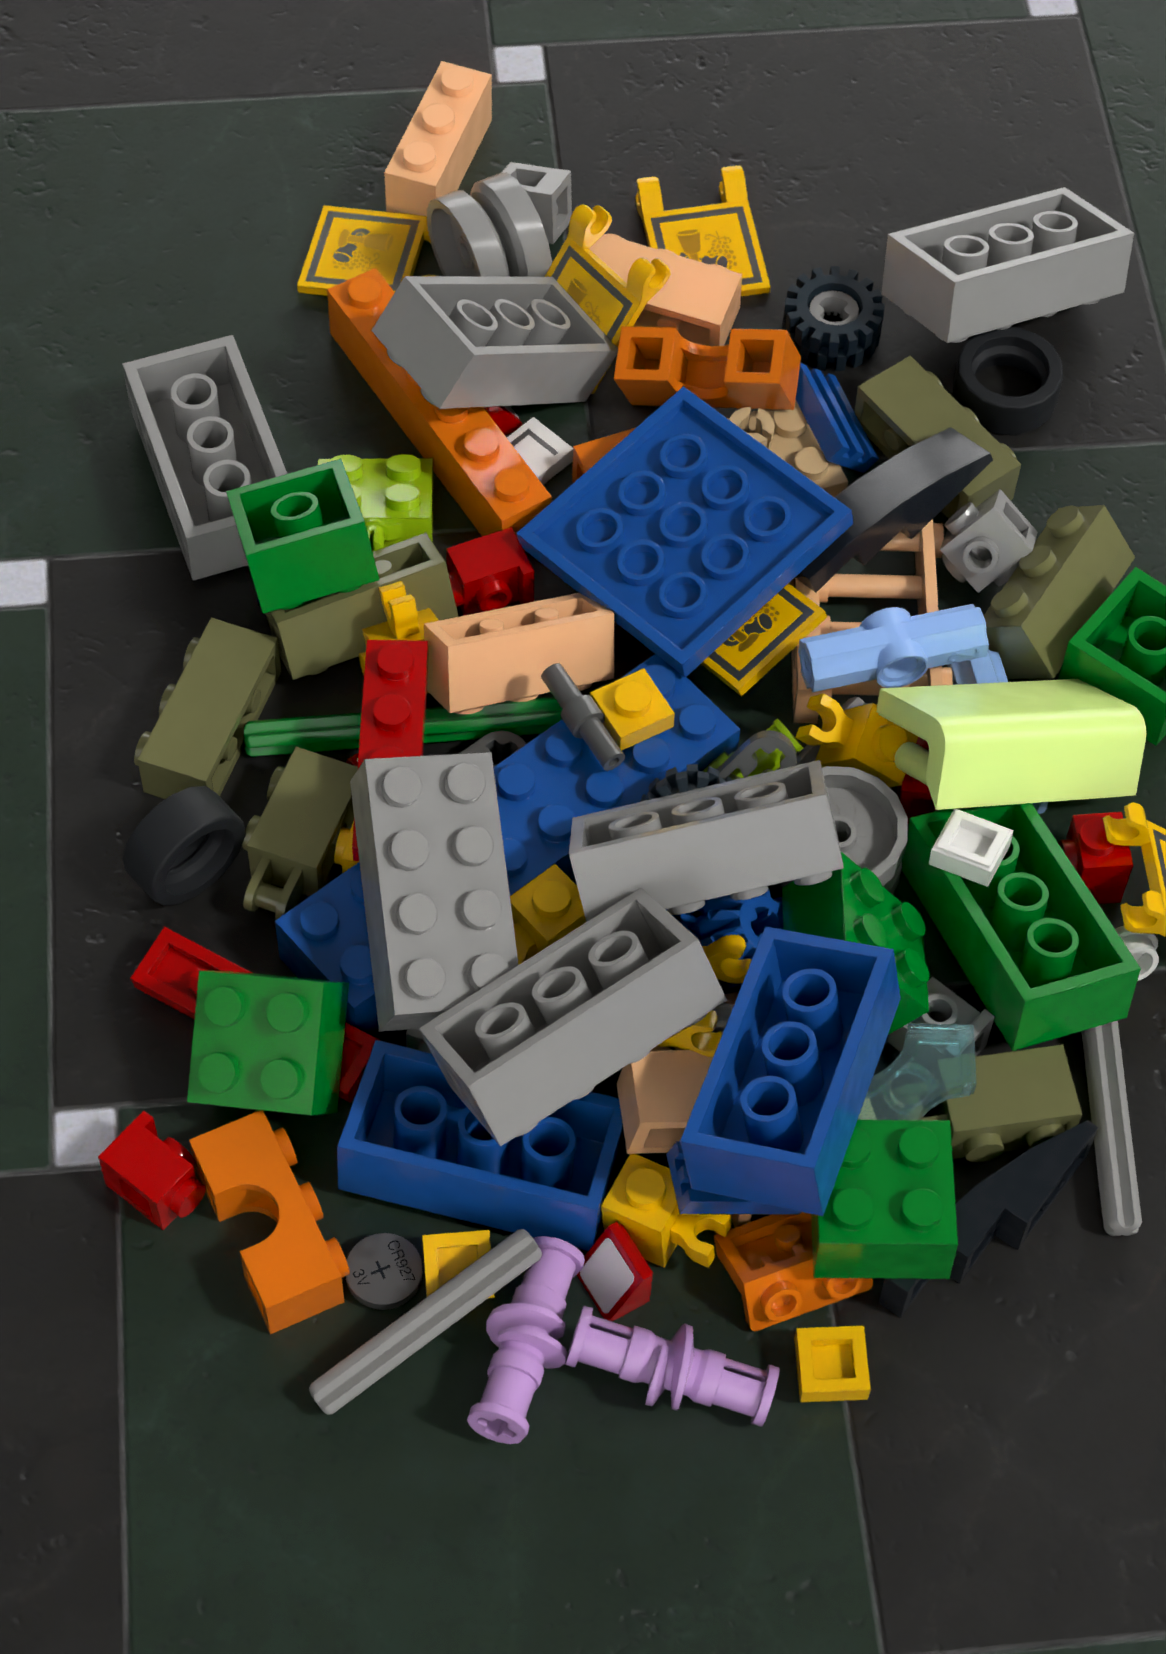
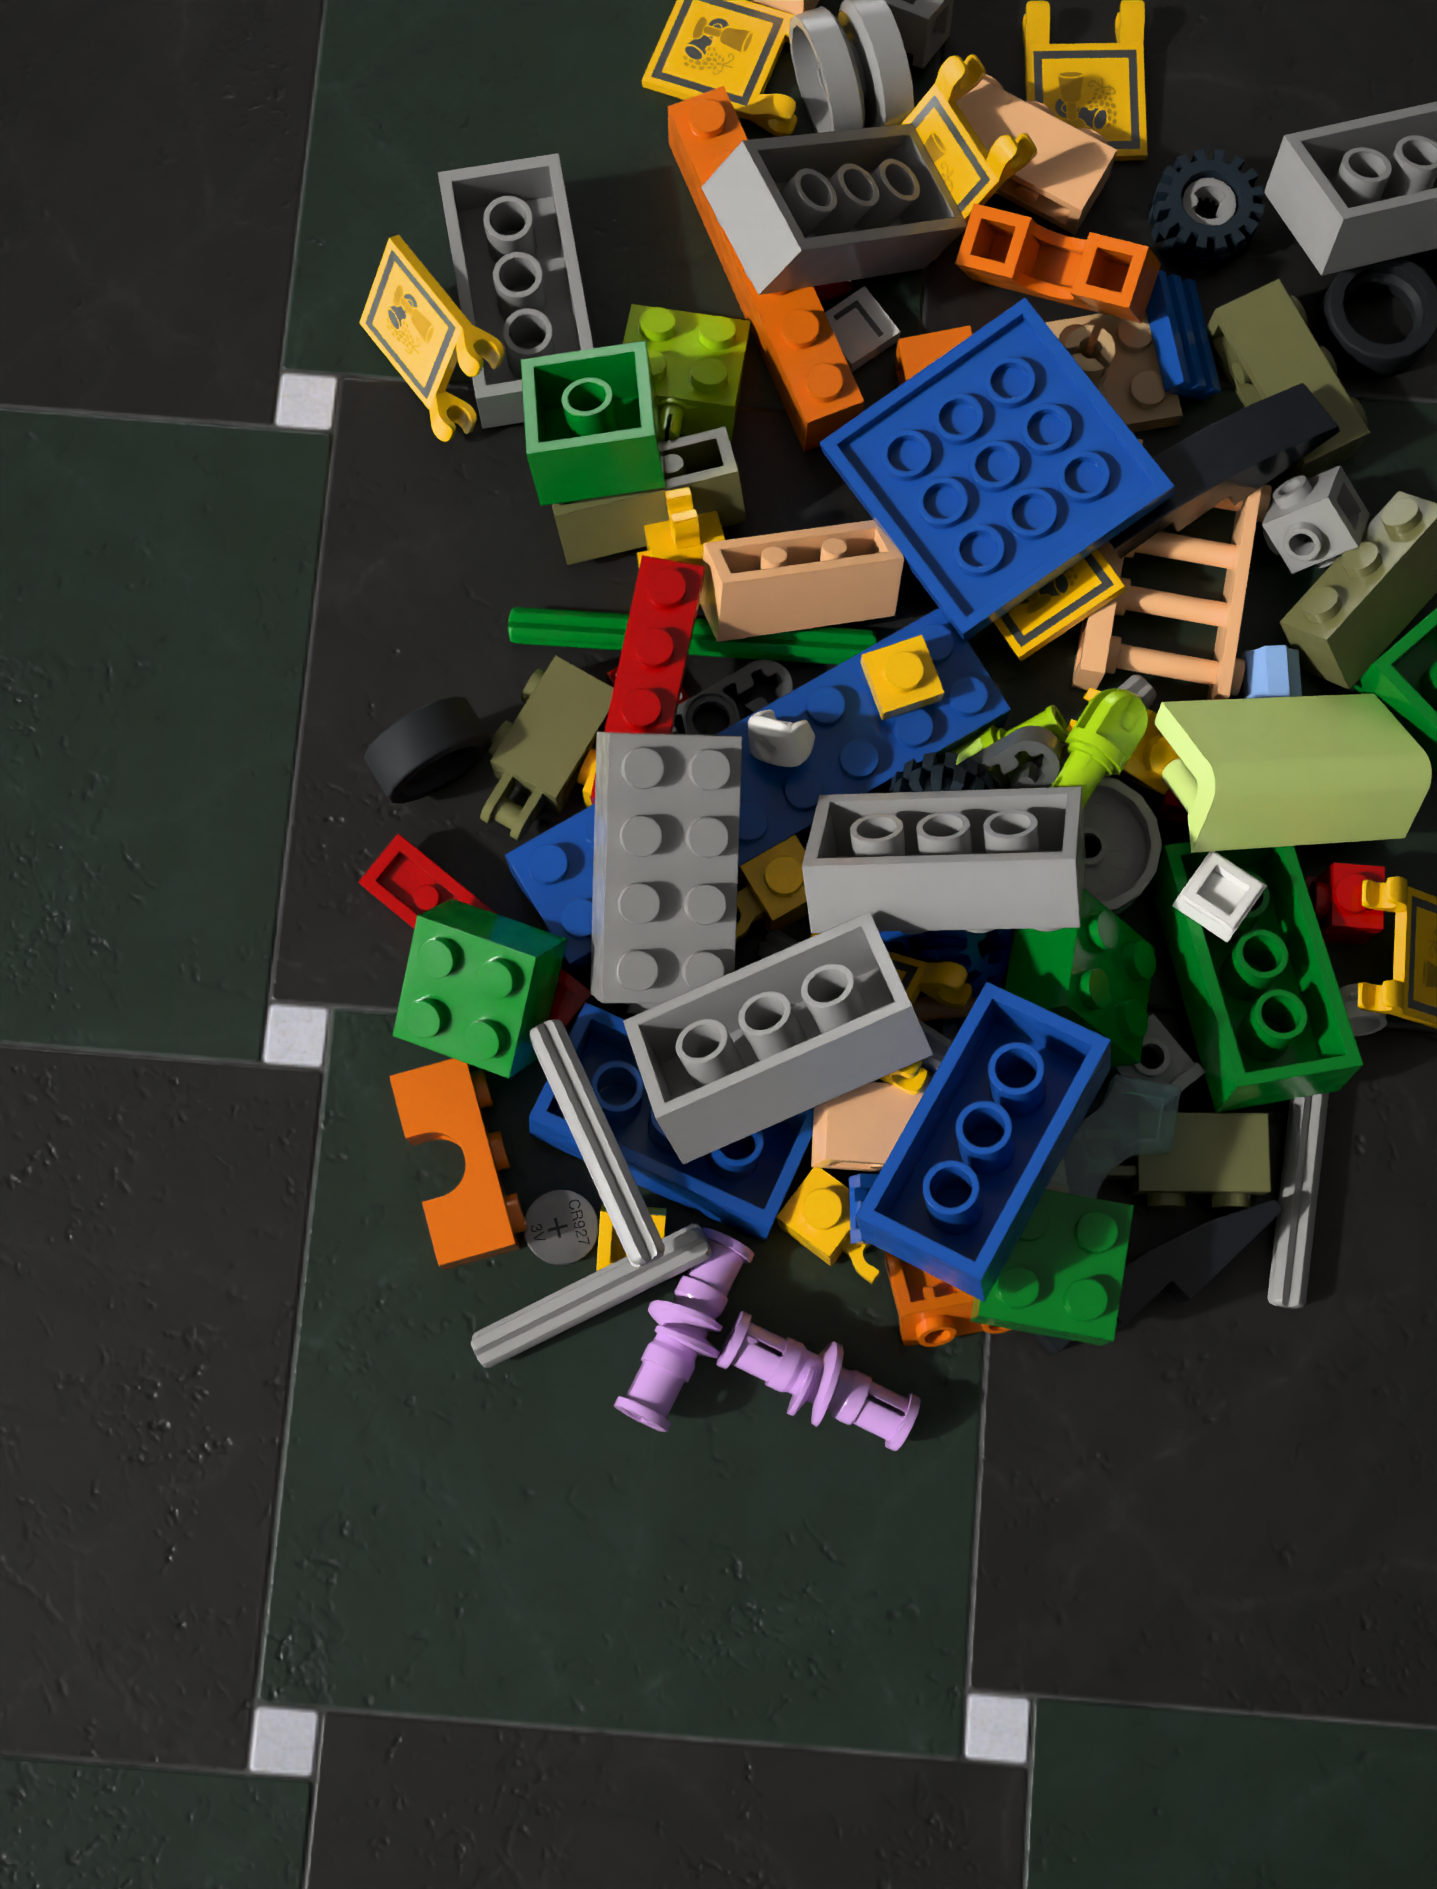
camera: 10 degrees right, 20 degrees up
red brick [98,1111,206,1230] -> none
olive brick [134,617,281,799] -> none
red brick [446,527,534,616] -> none
dark grey bar [541,663,625,771] -> none
slope [577,1222,653,1322] -> none
yellow plate [794,1326,871,1402] -> none
light blue piece [798,604,989,692] -> none
none -> yellow flag [359,235,505,442]
none -> light grey axle [530,1019,665,1267]
none -> white piece [748,709,815,767]
none -> lime arm [1049,688,1148,809]

